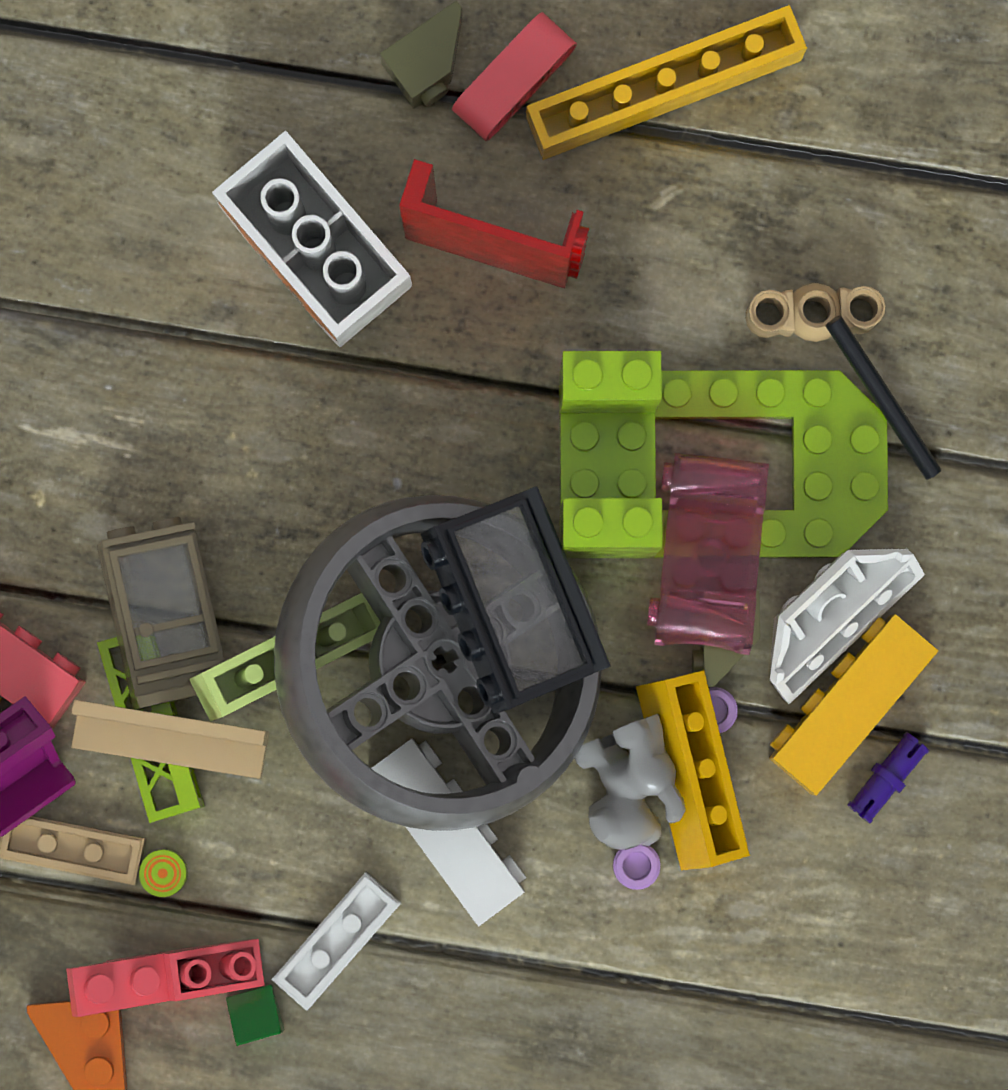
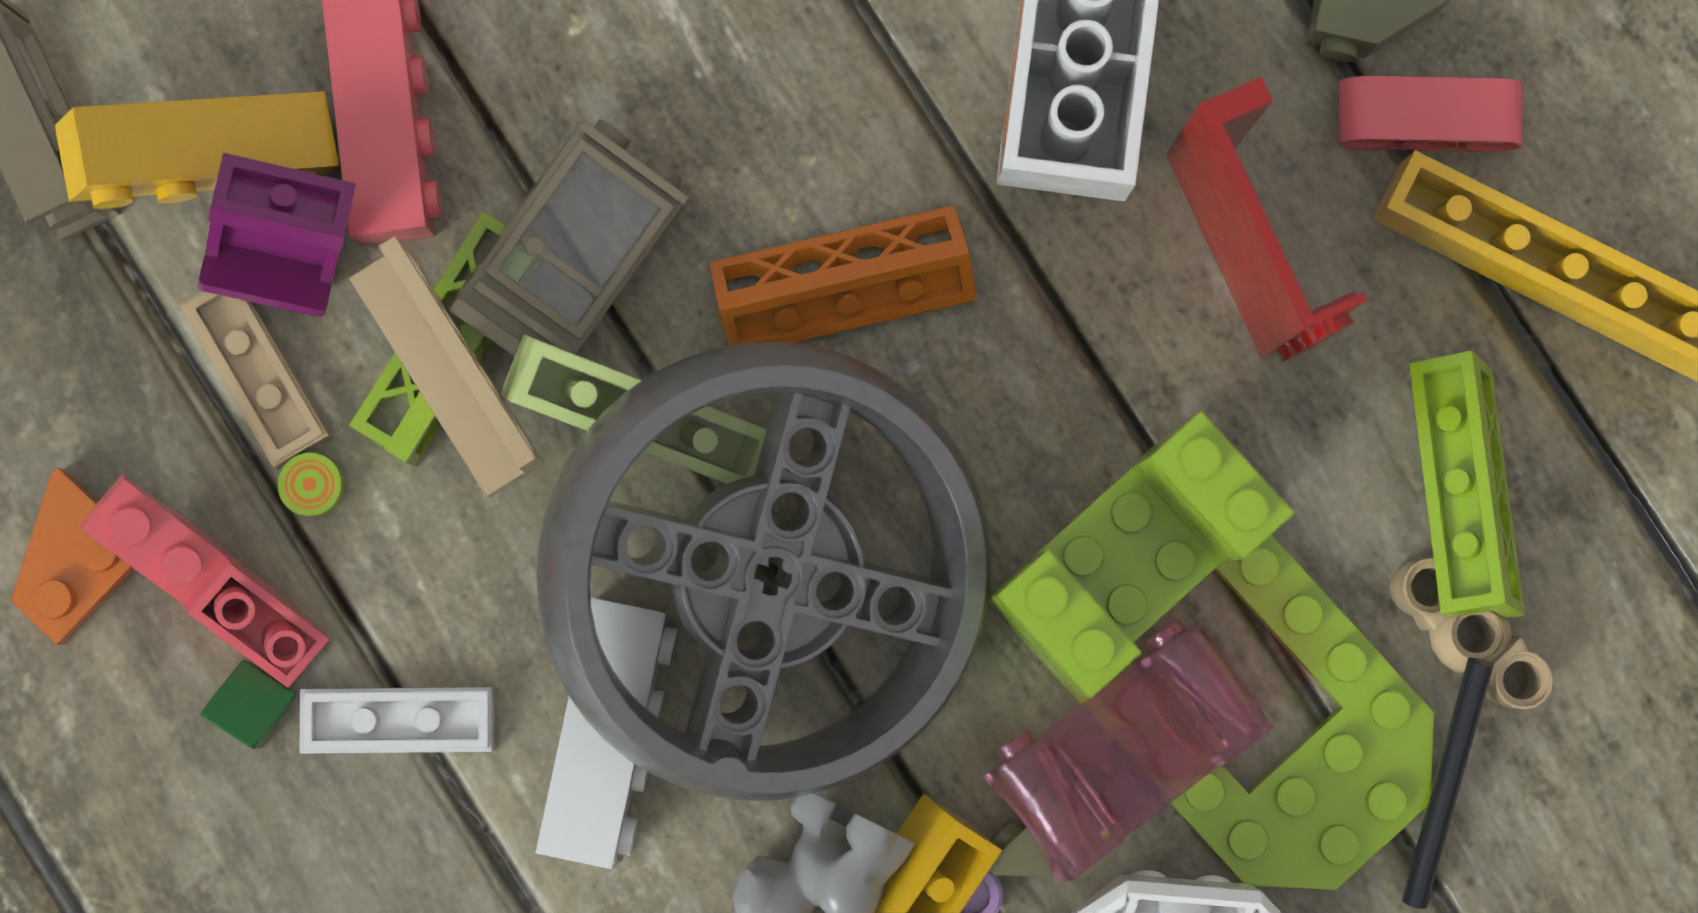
camera: 50 degrees right, 0 degrees up
window [420,486,611,714] -> none
none -> orange fence [709,205,977,346]
none -> lime fence [1409,351,1525,619]

